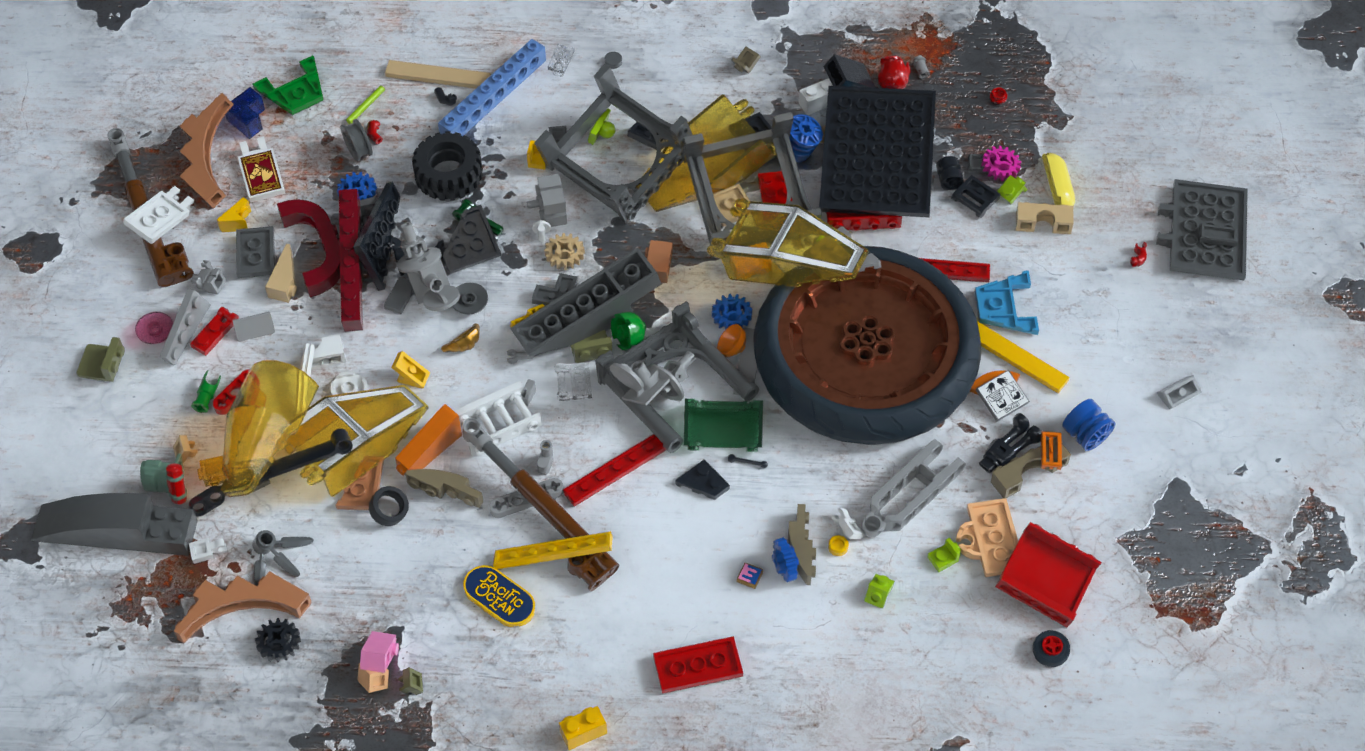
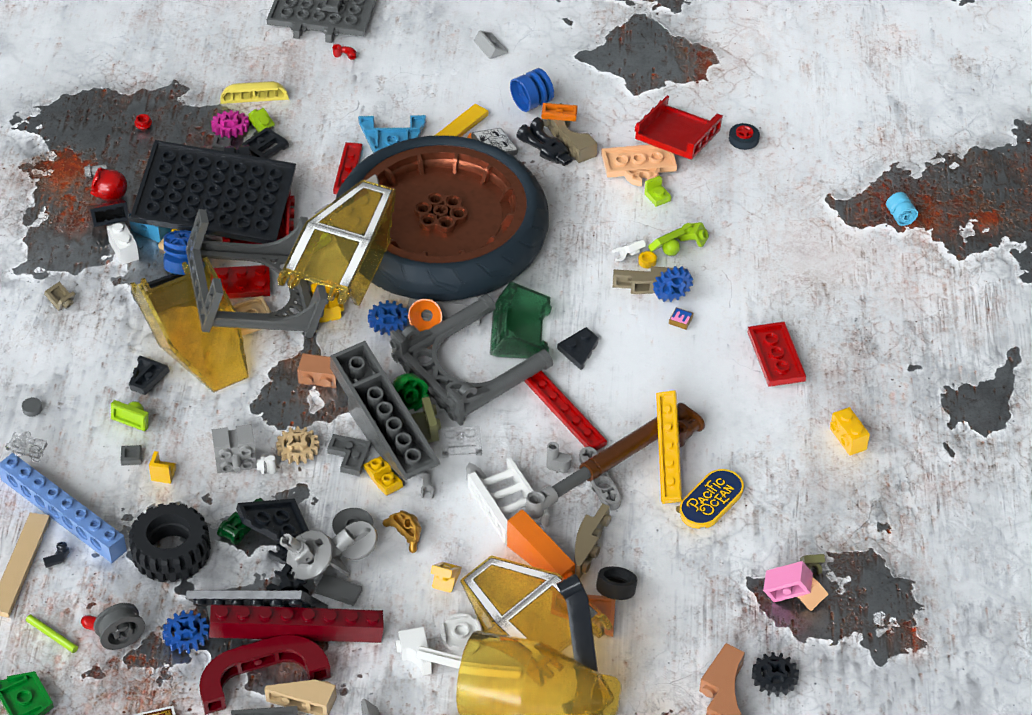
camera: 90 degrees left, 10 degrees down
dark grey plant [252,530,314,586] -> none
dark grey arch [534,63,693,224] -> none
light grey piece [609,351,696,406] -> none
black hinge [728,454,768,468] -> none
light grey piece [862,439,966,537] -> none
tan arch [1016,202,1074,234] -> none
none -> lime tile [648,228,685,256]

